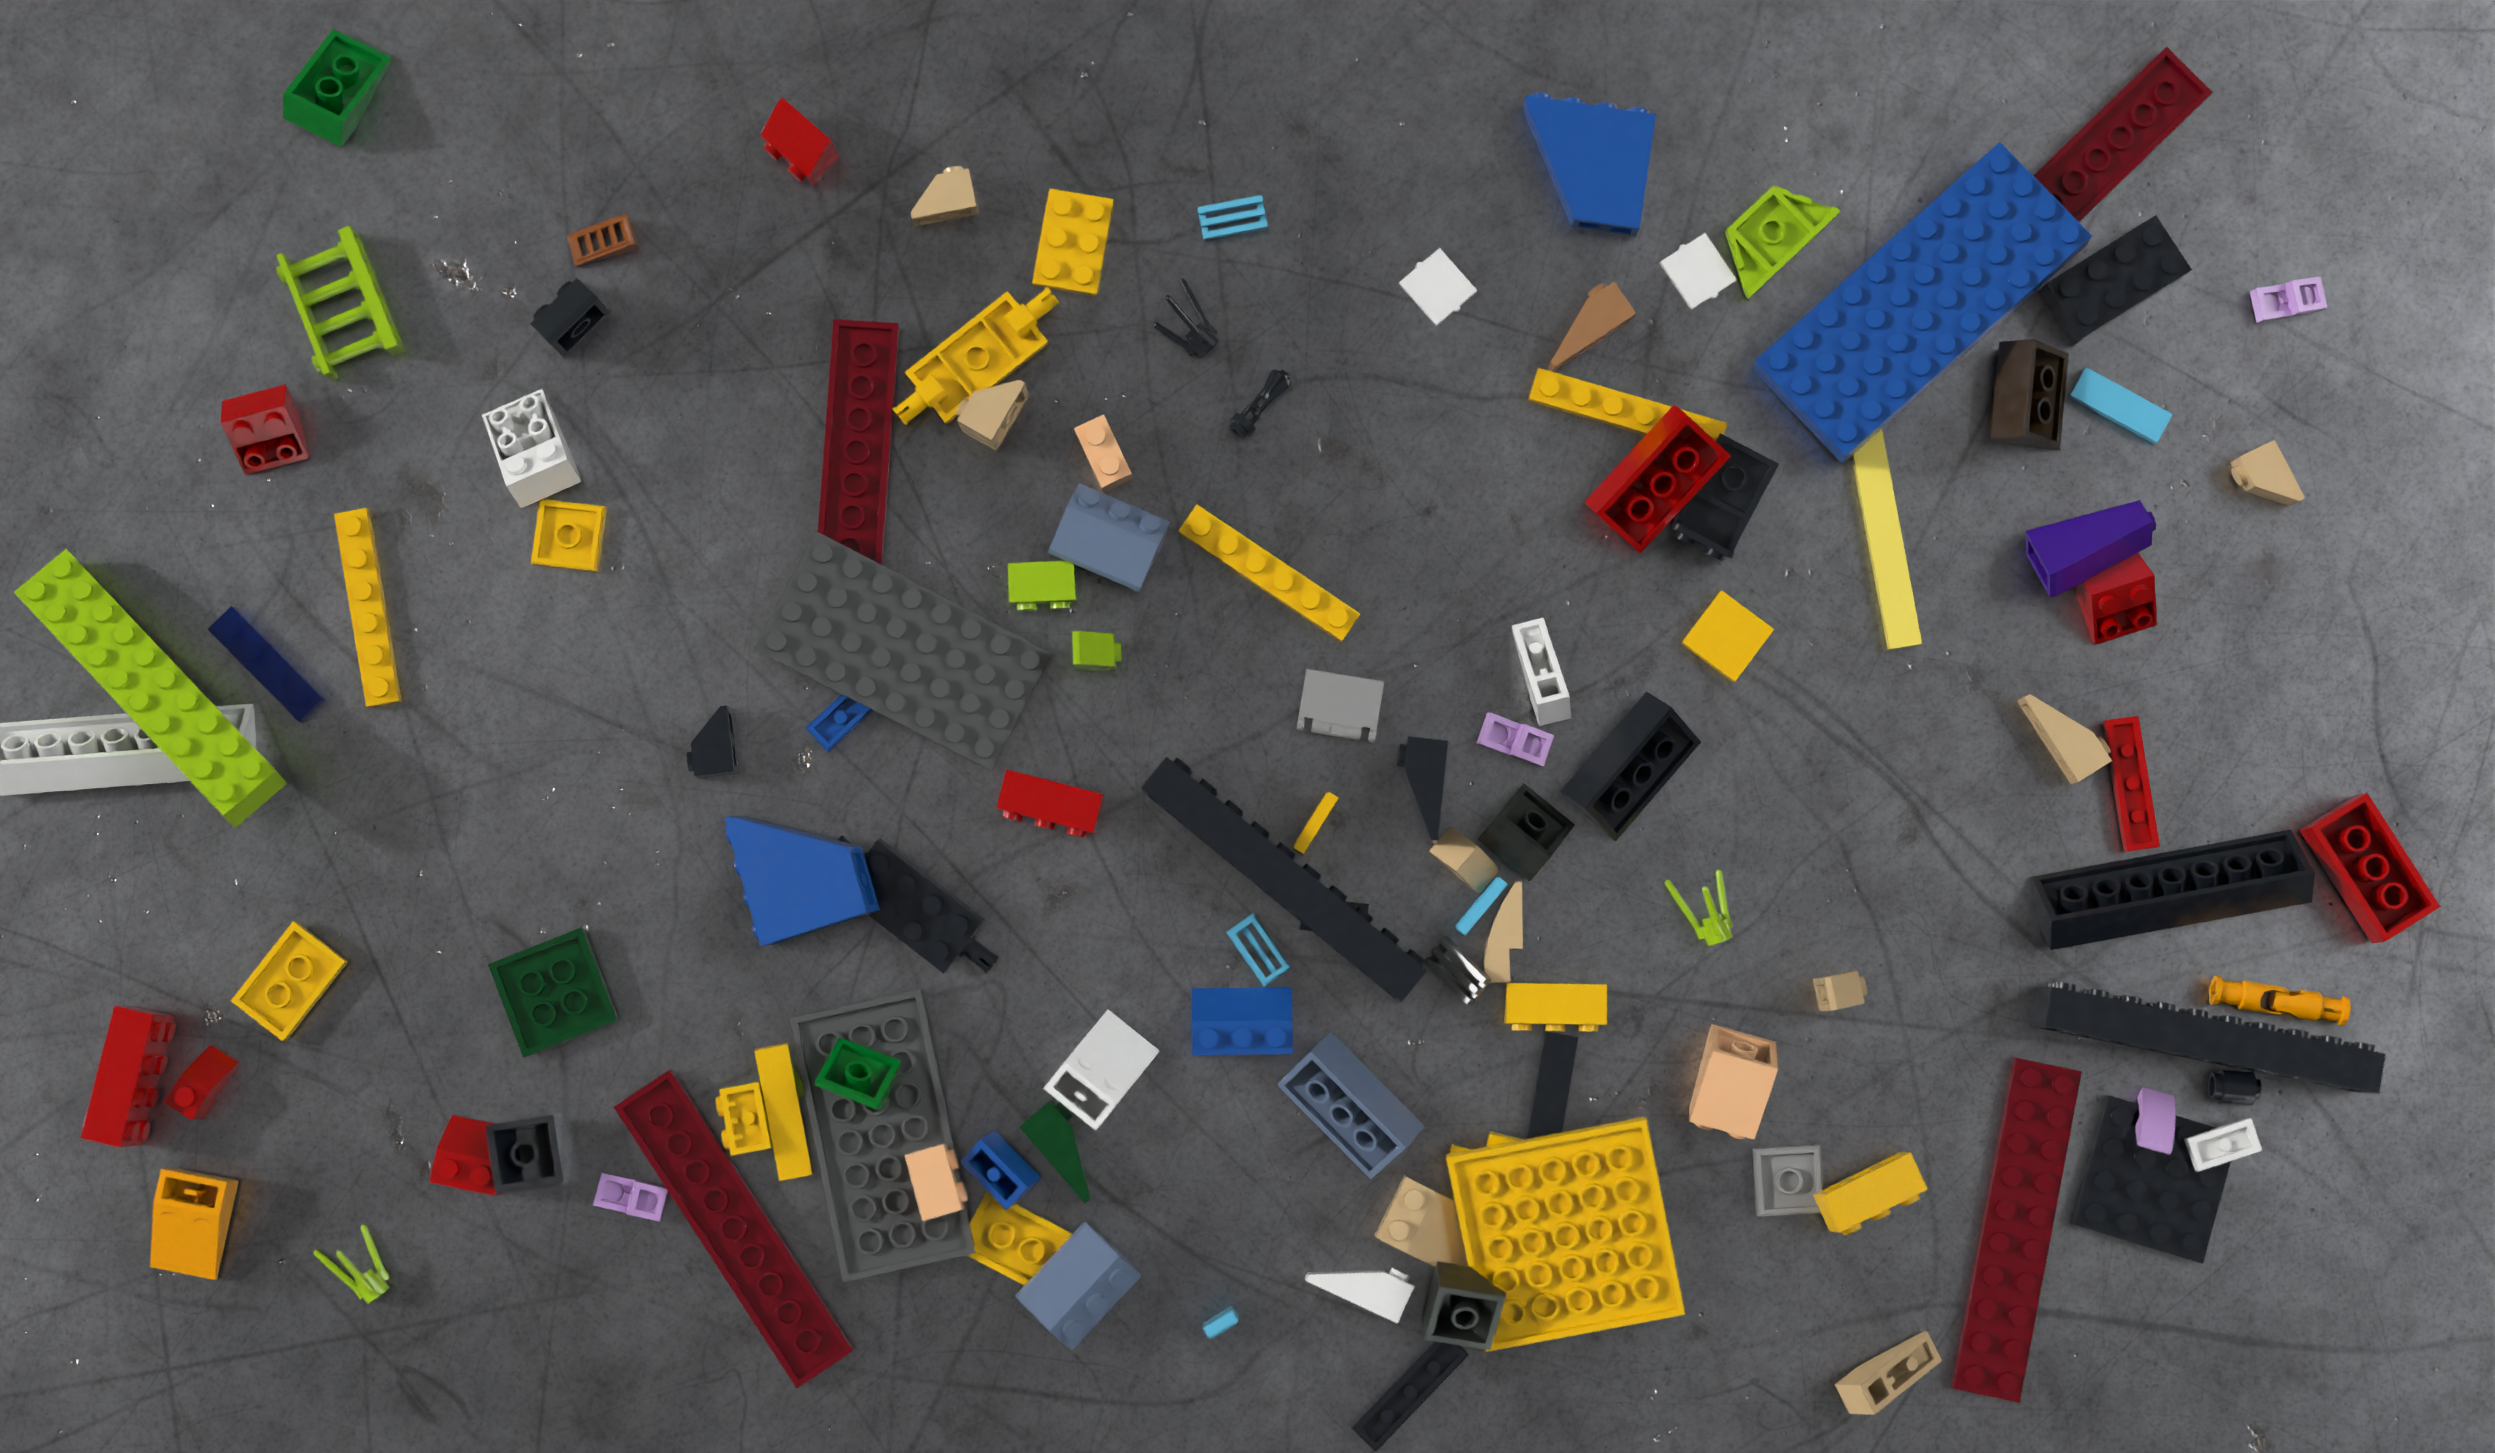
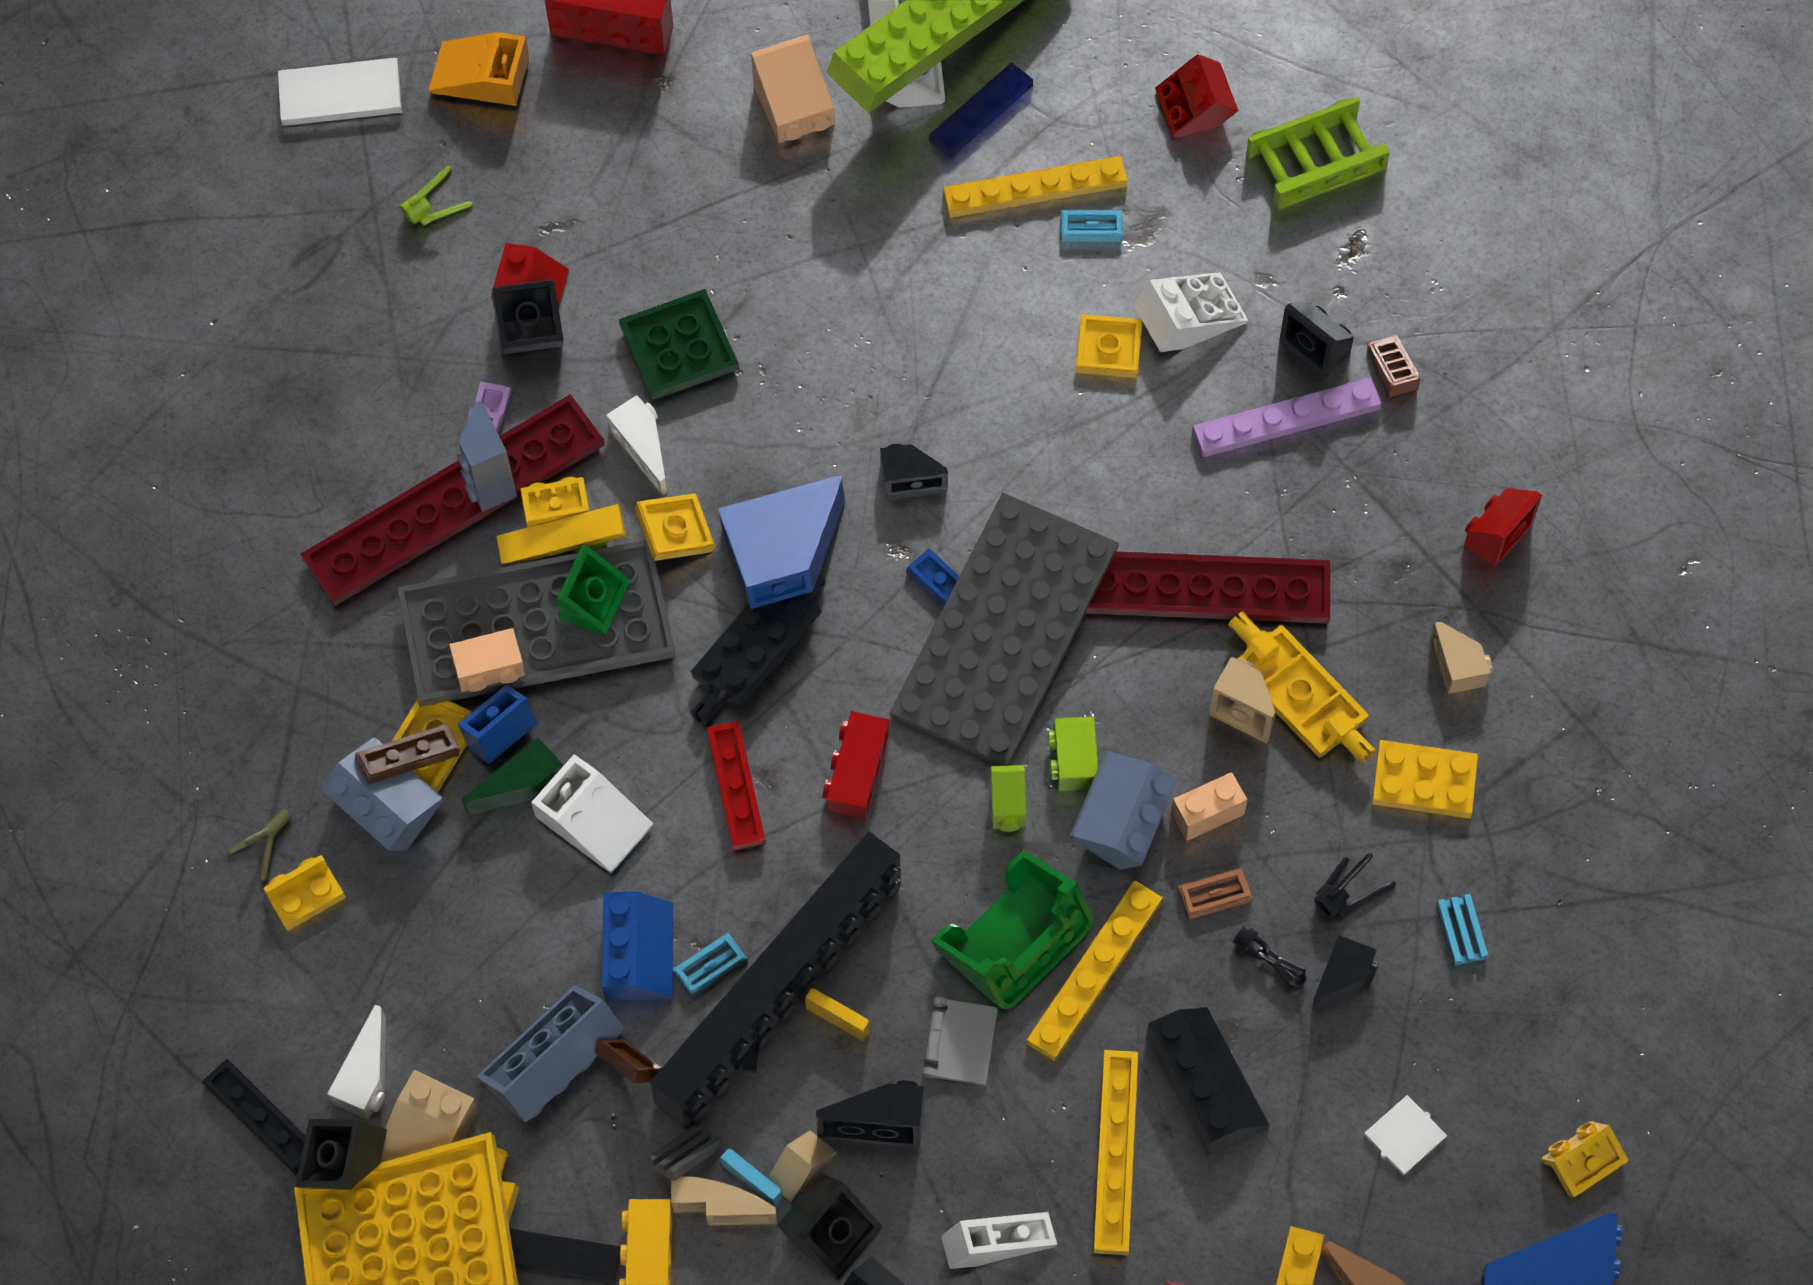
camera: 90 degrees right, 20 degrees down
red slope [163,1045,240,1120] -> none
yellow plate [231,921,348,1041] -> none
green slope [283,29,391,147] -> none
medium azure tile [1203,1305,1239,1339] -> none
lavender slope [1476,713,1554,766] -> none
none -> olive plant [227,809,291,883]
none -> yellow bracket [263,855,346,931]
none -> white tile [278,58,402,126]
none -> reddish brown tile [355,724,460,785]
none -> sand blue slope [456,401,517,512]
none -> reddish brown tile [595,1039,661,1083]
none -> white slope [606,395,667,496]
none -> yellow tile [634,493,715,561]
none -> red plate [707,721,766,851]
none -> light nougat slope [751,34,835,143]
none -> green windscreen [931,850,1093,1009]
none -> medium azure tile [1061,210,1123,242]
none -> yellow plate [1093,1050,1138,1256]
none -> black slope [1146,1007,1269,1155]
none -> nougat tile [1178,868,1252,920]
none -> lavender plate [1192,378,1382,458]
none -> black slope [1312,935,1379,1008]
none -> yellow bracket [1541,1121,1629,1197]

